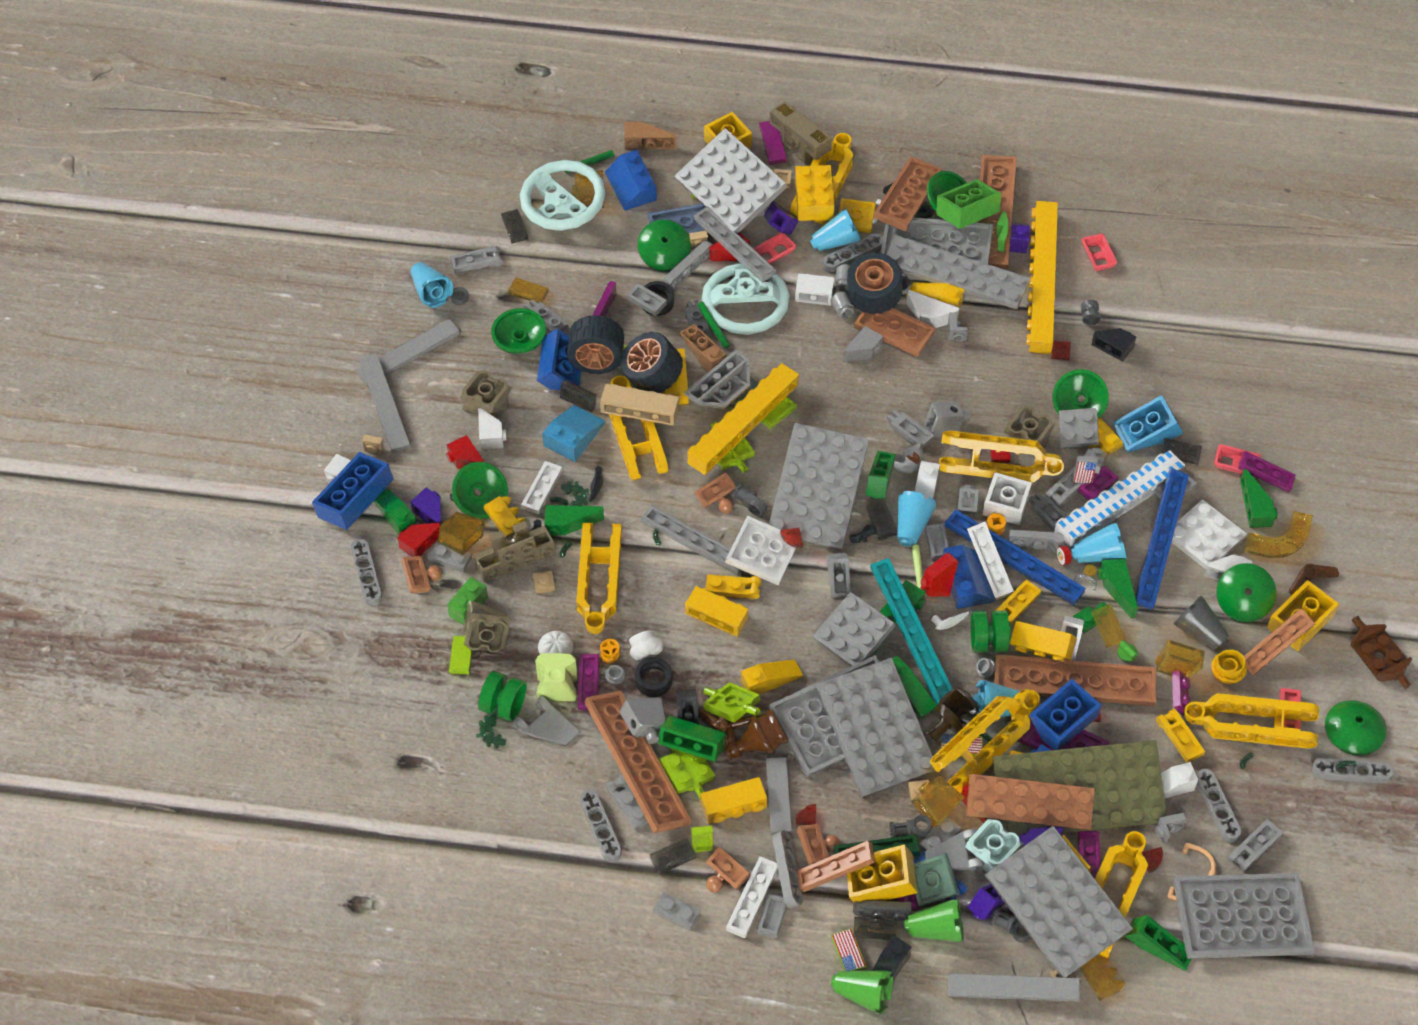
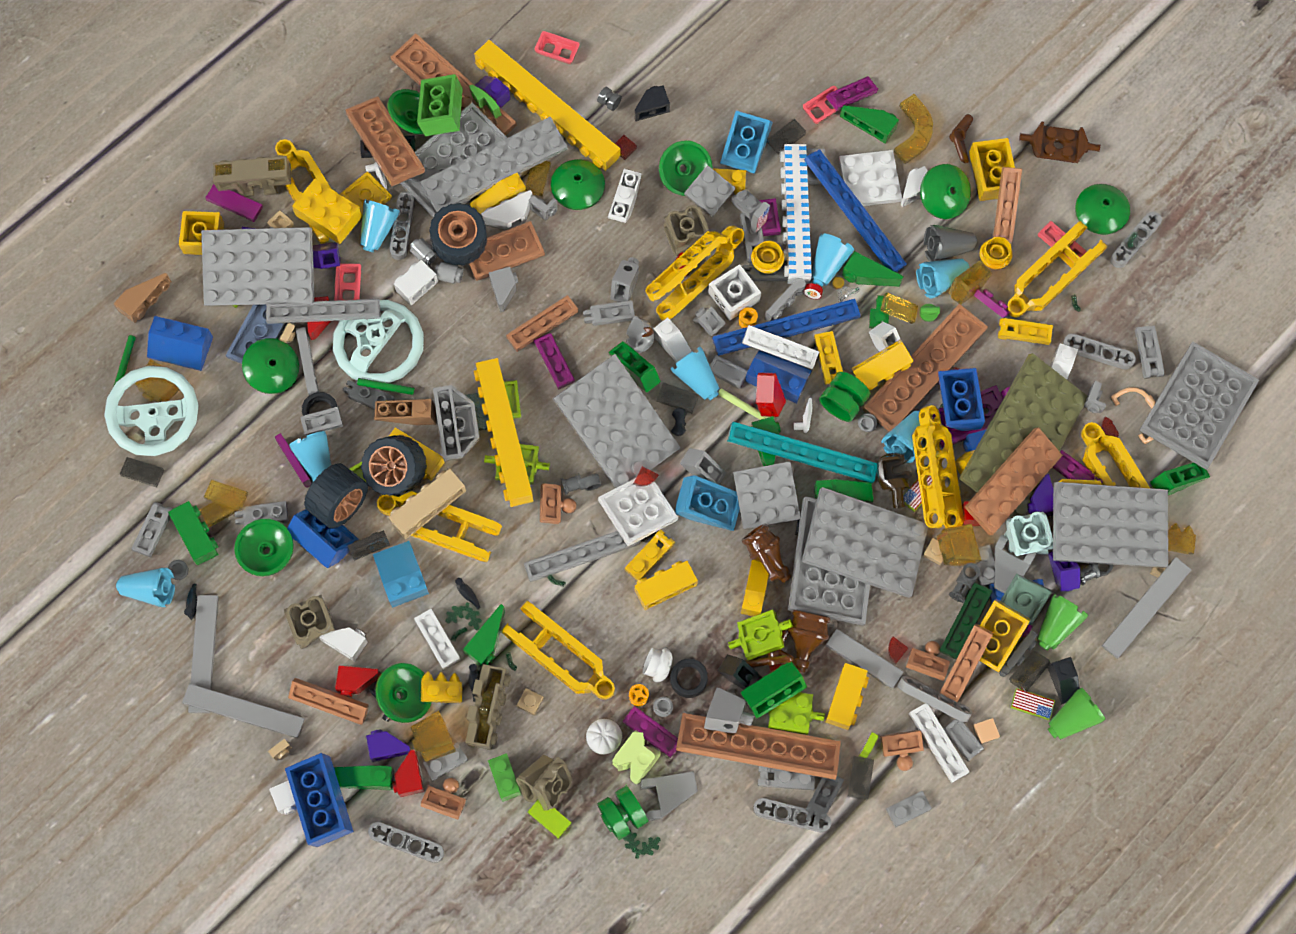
camera: 55 degrees left, 15 degrees up
none -> green brick [168,501,219,565]
none -> black bar [184,583,197,621]
none -> clear yellow tile [204,480,248,511]
none -> nougat plate [288,678,369,725]
none -> medium azure cone [289,431,331,481]
none -> nougat plate [506,295,579,352]
none -> clear yellow tile [526,161,551,197]
none -> magenta tile [534,333,575,390]
none -> green dish [551,159,605,210]
none -> white slope [608,169,641,223]
none -> dark azure slope [674,475,740,531]
none -> reddish brown piece [742,523,792,583]
none -> yellow piece [751,241,784,274]
none -> dark grey hinge [806,776,844,825]
none -> medium azure cone [916,259,970,299]
none -> light nougat tile [973,718,1000,744]

